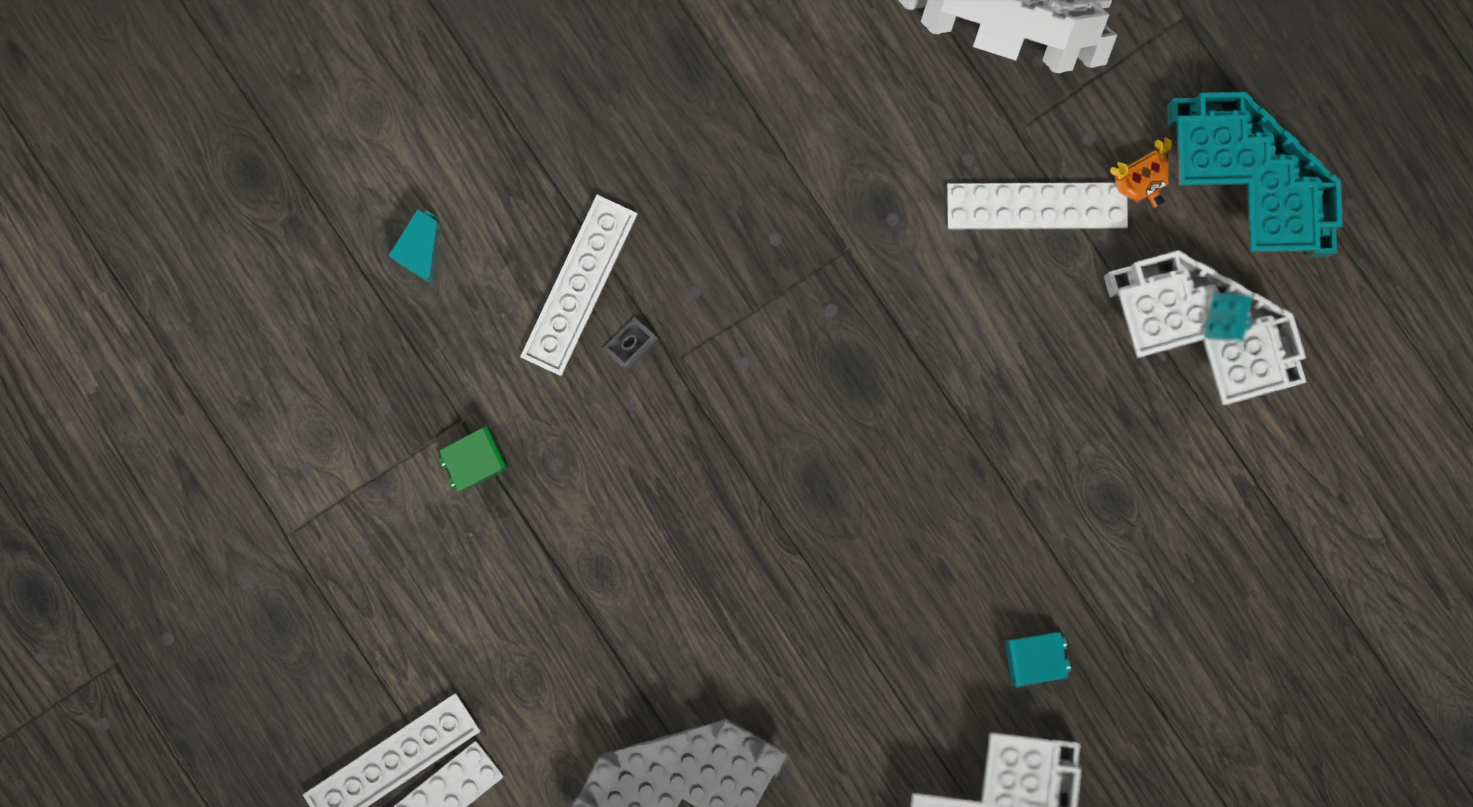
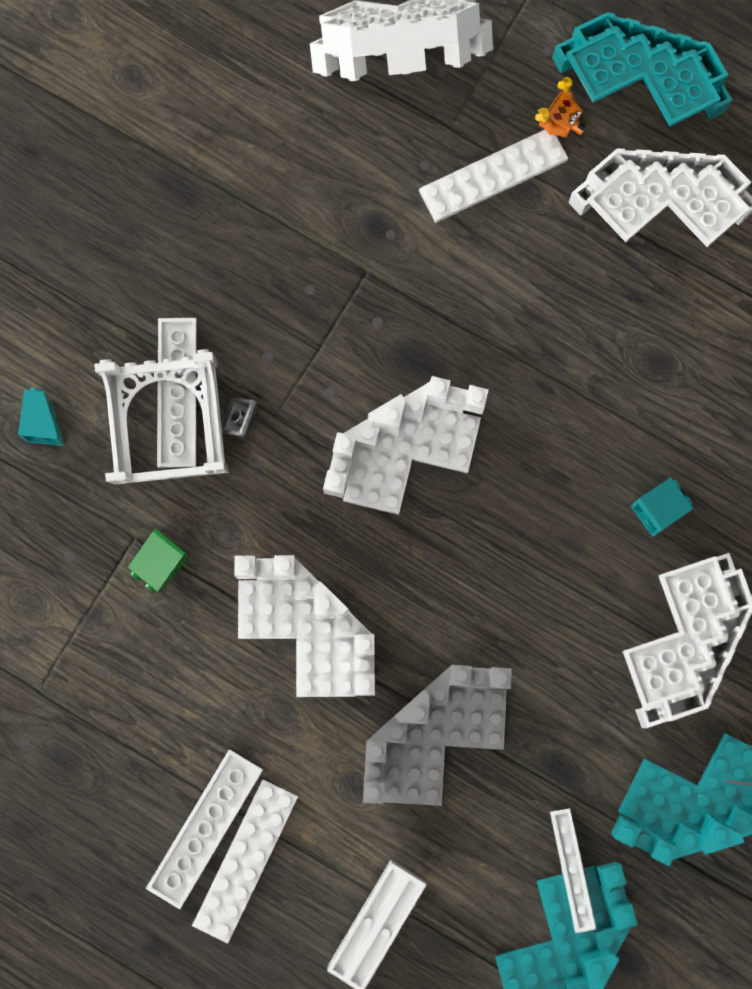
camera: 25 degrees left, 5 degrees down
teal plate [1204,293,1253,342] -> none
none -> white arch [95,349,229,484]
none -> white brick [235,555,375,697]
none -> white brick [323,376,489,515]

